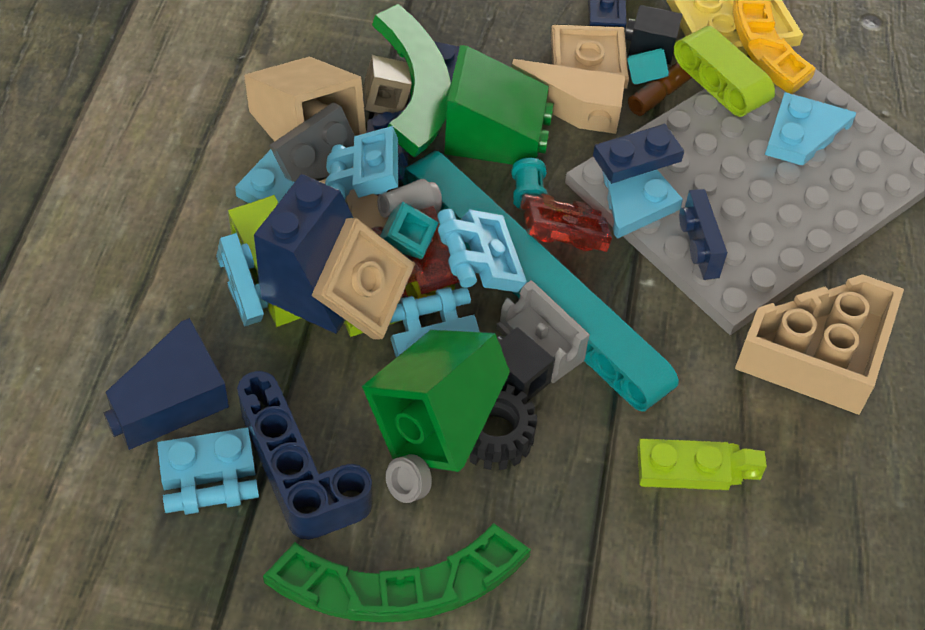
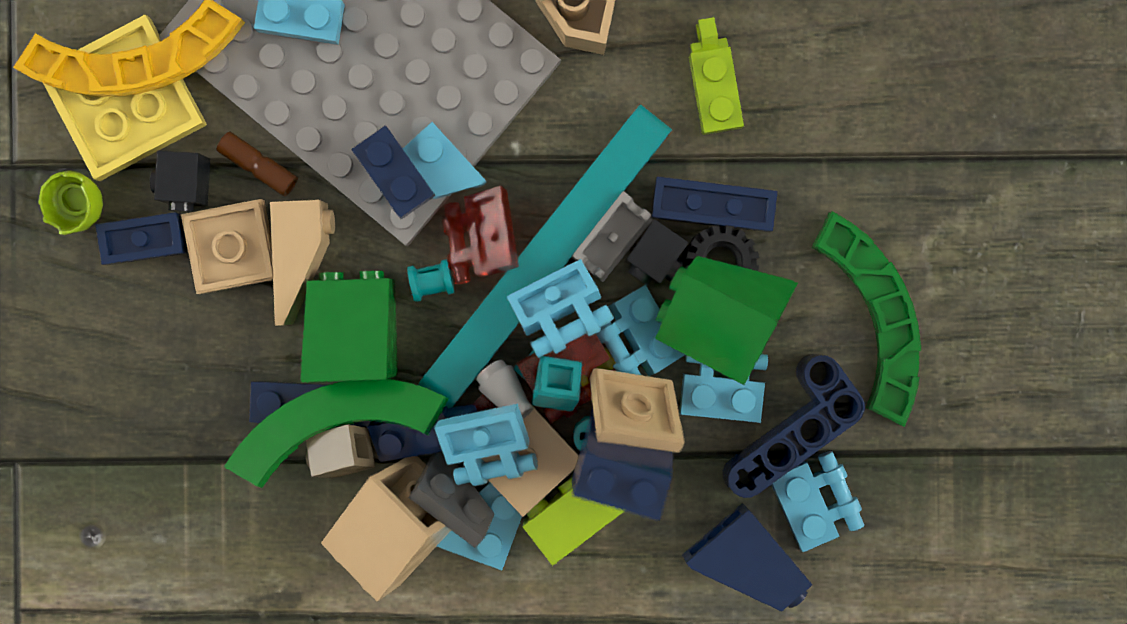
camera: 100 degrees left, 35 degrees up
medium azure wing [216,233,268,327] -> none
light grey tile [386,454,432,503] -> none
teal slope [627,48,669,84] -> none
lime beam [674,26,775,117] -> none
dark blue plate [679,189,728,280] -> none
none -> dark blue plate [651,177,778,232]
none -> medium azure plate [679,354,768,423]

